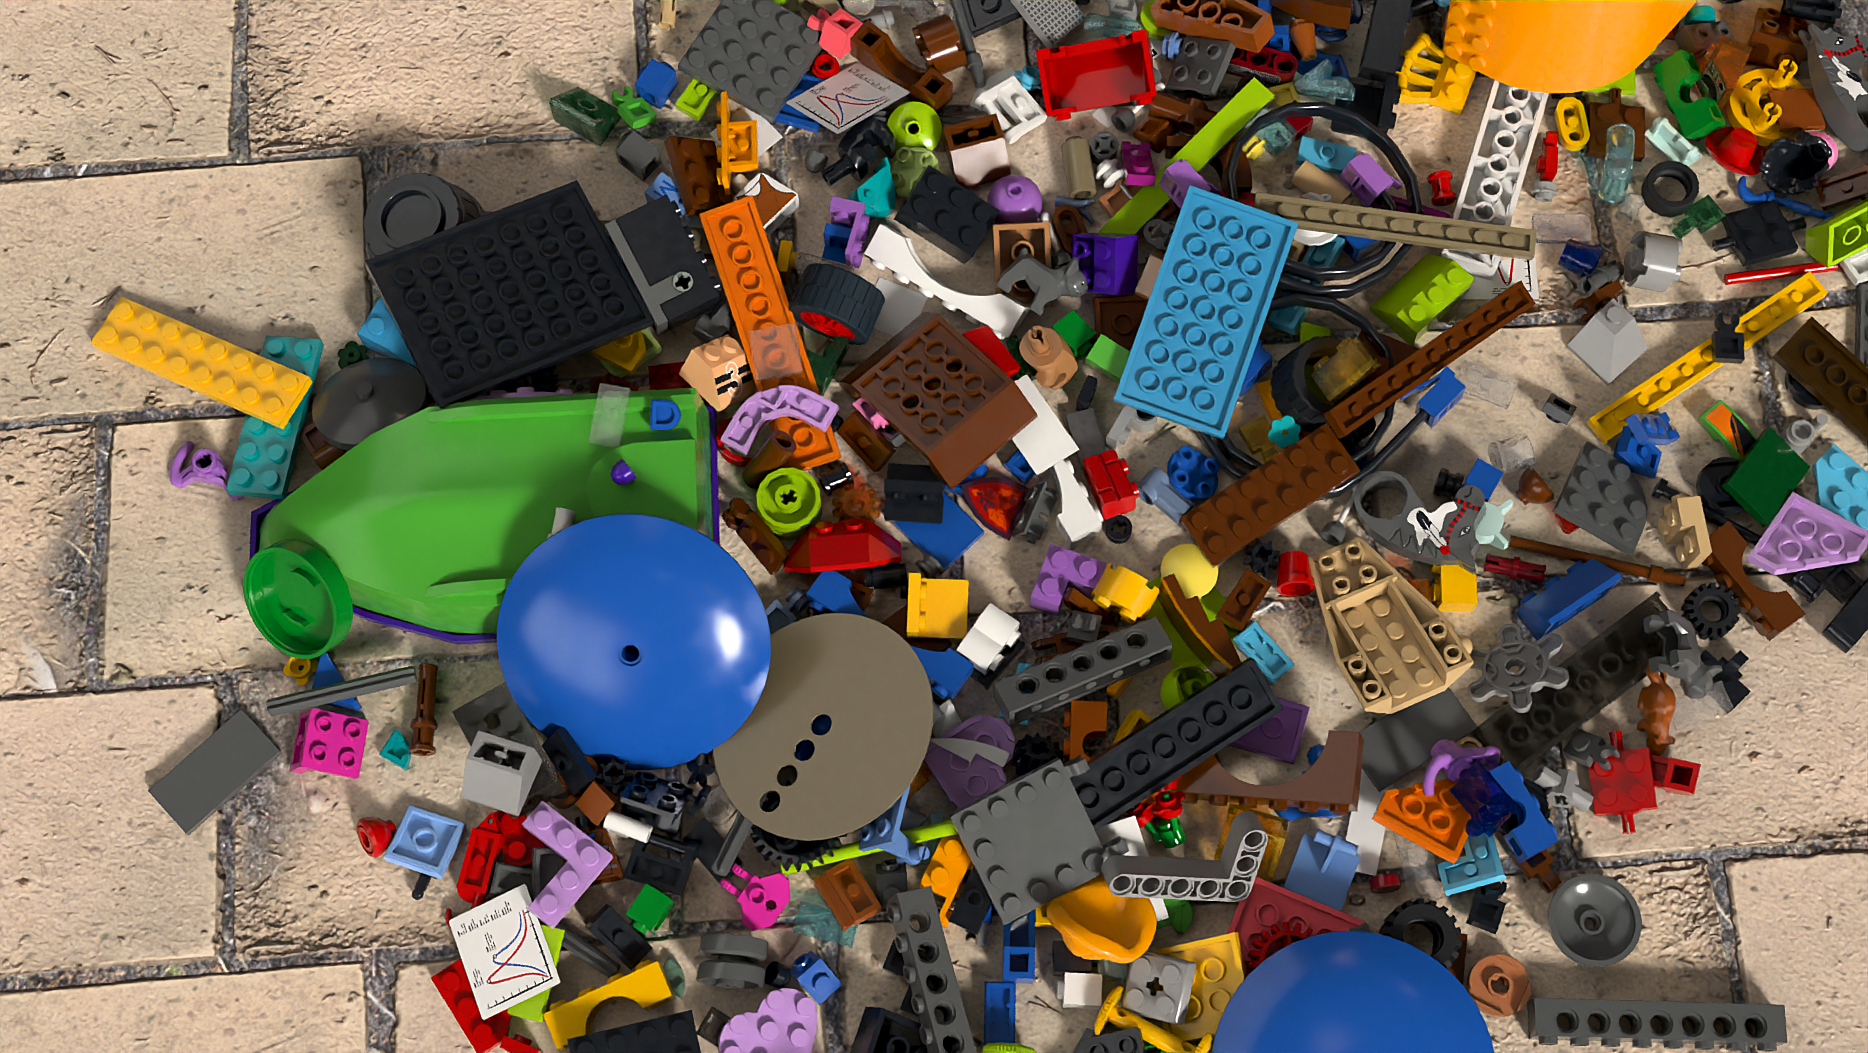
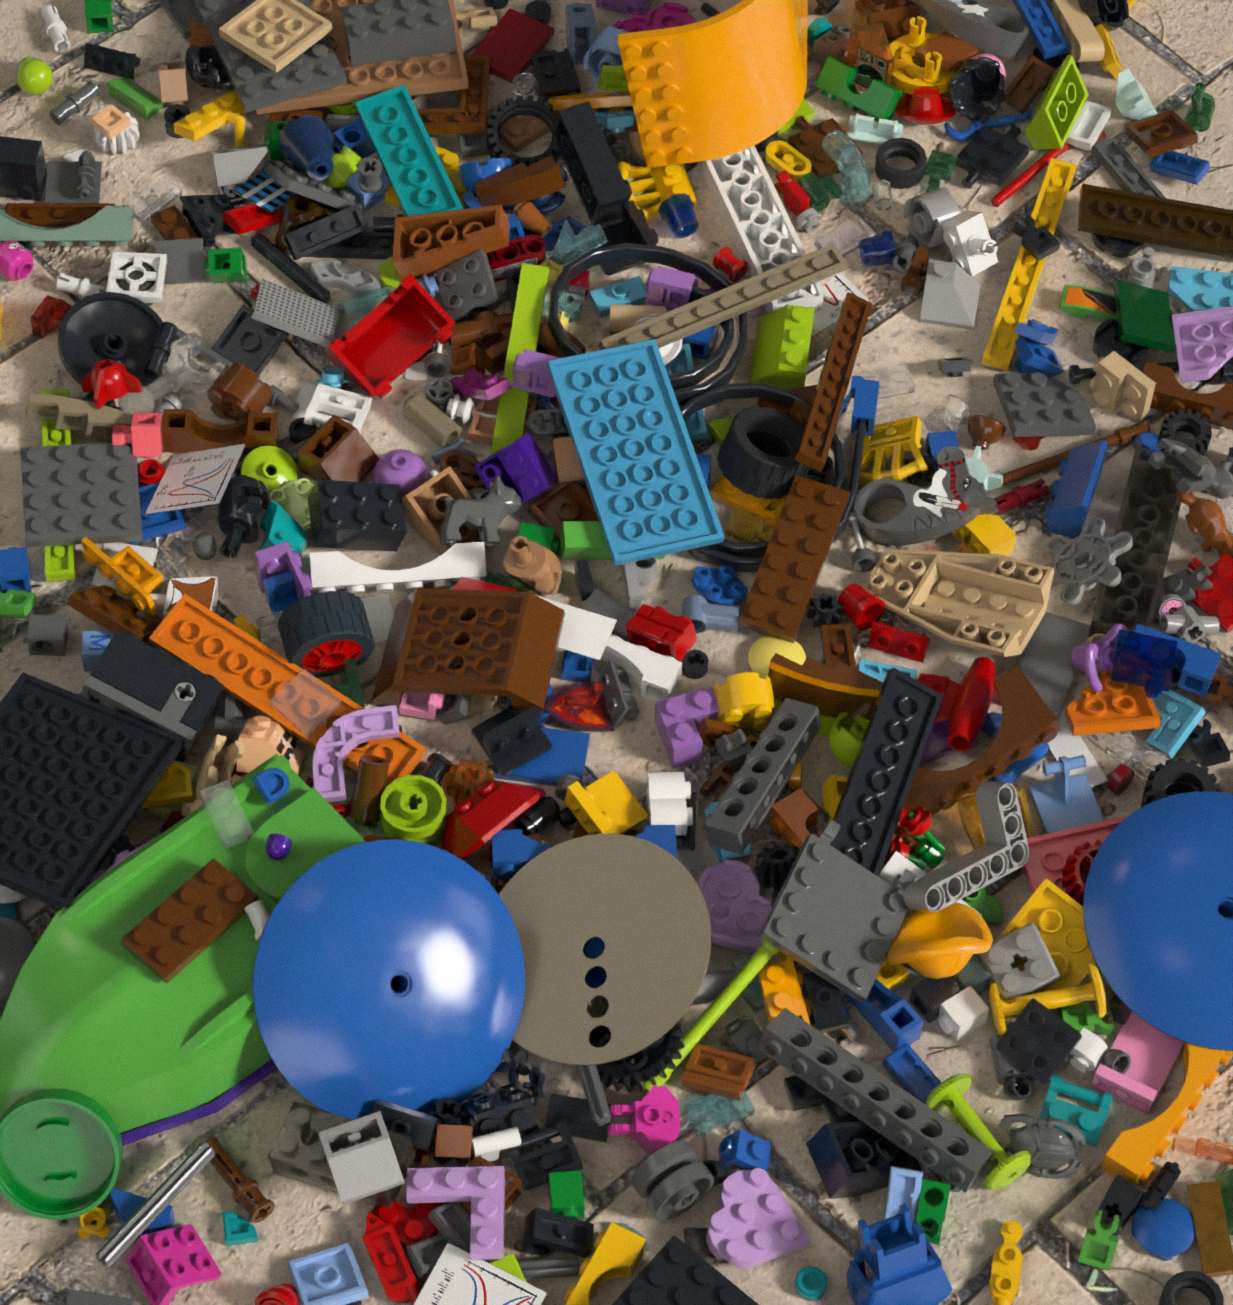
camera: 40 degrees left, 15 degrees down
reddish brown plate [837,410,896,473] -> none
medium blue plate [858,785,930,865] -> none
white sticker [930,738,1010,767] -> none
teal plant [1268,415,1301,448] -> none
clear yellow slope [1311,337,1382,402] -> none
none -> reddish brown plate [121,858,259,984]
none -> tan animal [181,734,245,817]
none -> black tile [289,417,317,444]
none -> clear blue piece [658,193,699,238]
none -> clear green piece [796,173,843,213]
none -> yellow plate [849,416,928,486]
none -> red hinge [867,621,931,663]
none -> red plate [918,657,996,752]
none -> white brick [942,210,998,276]
none -> blue plate [1134,432,1161,459]
none -> tile [1156,594,1186,617]

